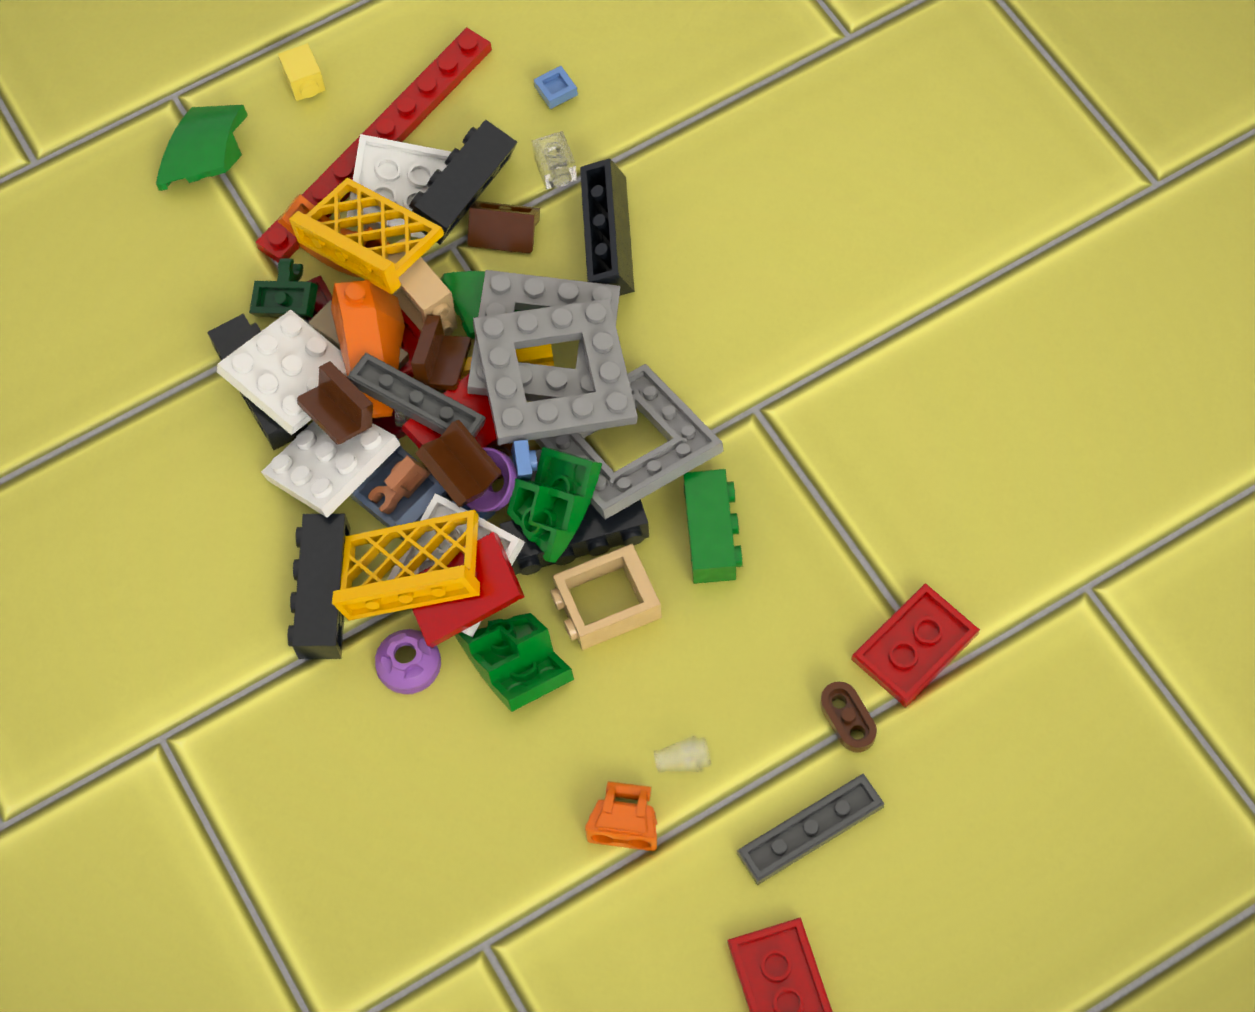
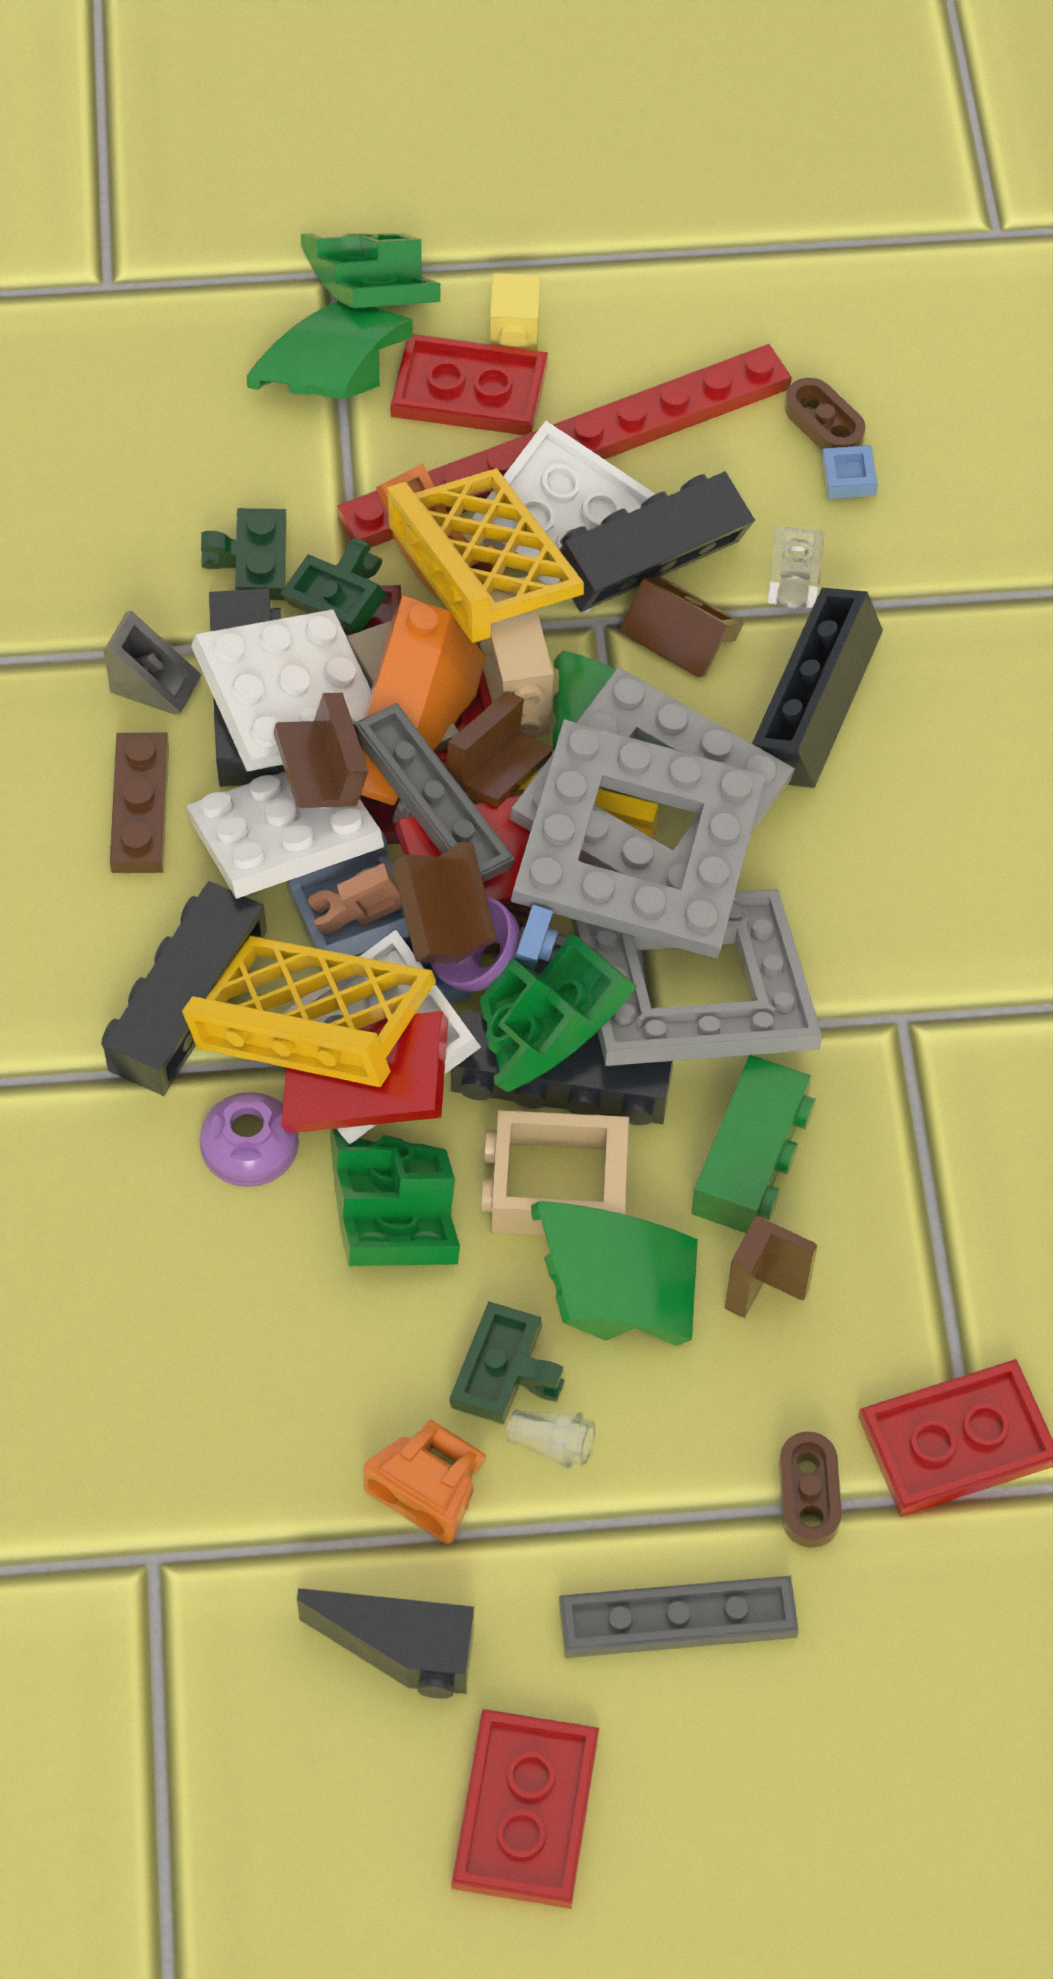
camera: 20 degrees right, 5 degrees down
none -> flat silver slope [104,610,202,715]
none -> reddish brown plate [110,732,169,873]
none -> dark green plate [201,508,286,600]
none -> black slope [297,1588,474,1699]
none -> green slope [301,233,441,308]
none -> red tile [390,334,548,435]
none -> dark green plate [449,1301,565,1424]
none -> green slope [531,1201,698,1346]
none -> reddish brown panel [725,1215,817,1318]
none -> reddish brown plate [785,378,866,451]

